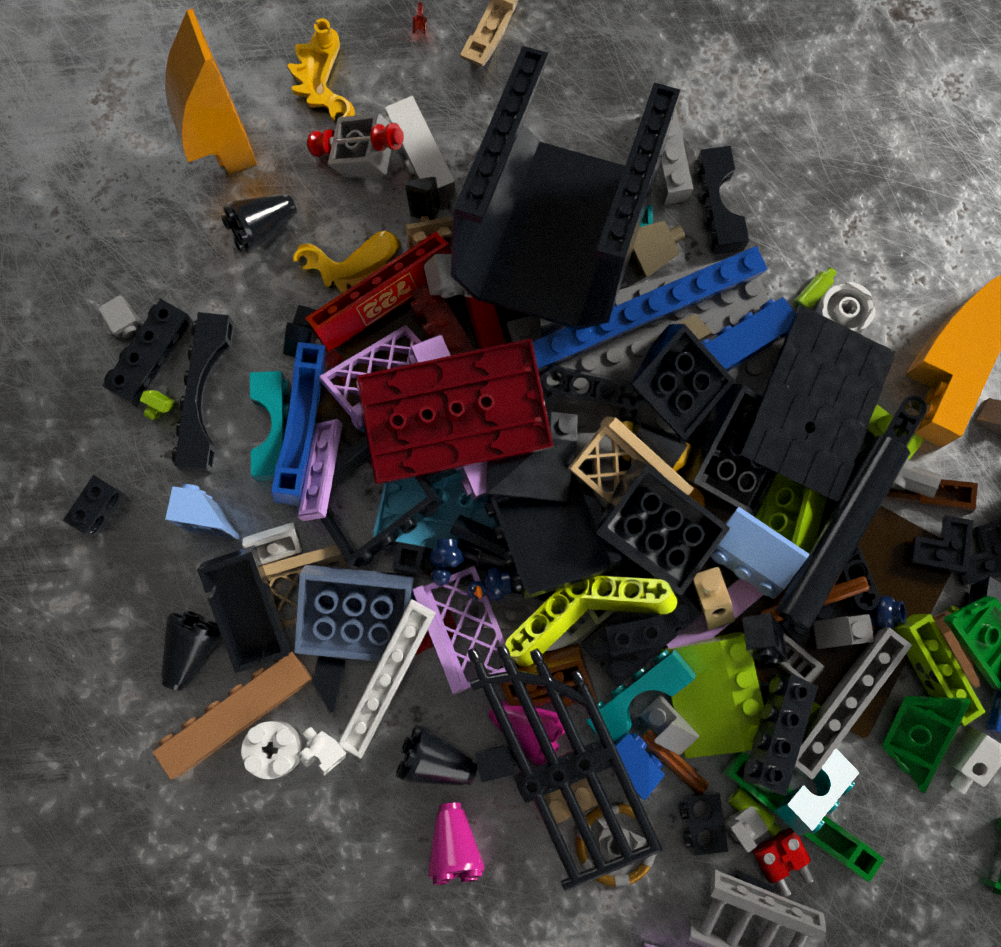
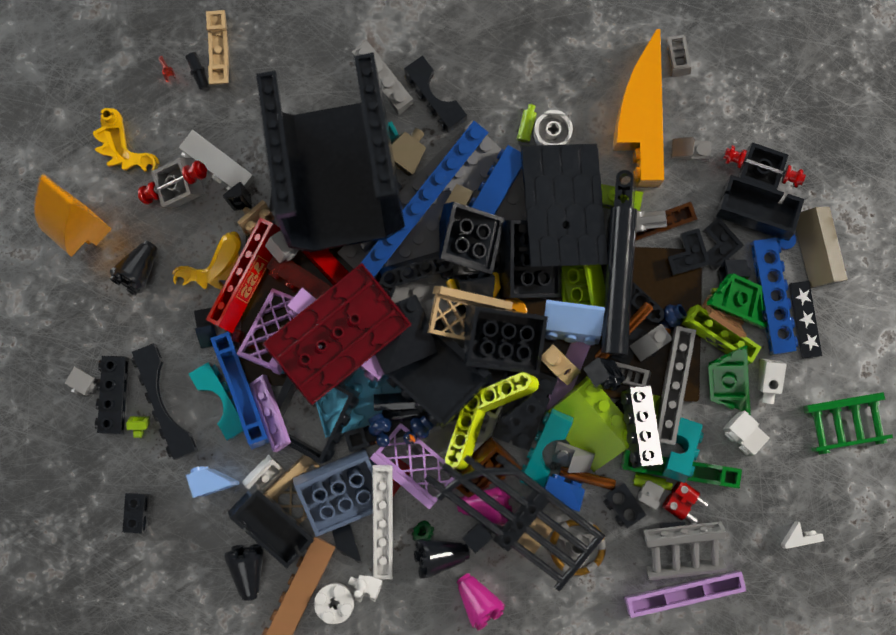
camera: 25 degrees left, 5 degrees up
none -> black axle [185,52,209,90]
none -> dark green animal [412,520,434,541]
none -> white brick [722,411,770,455]

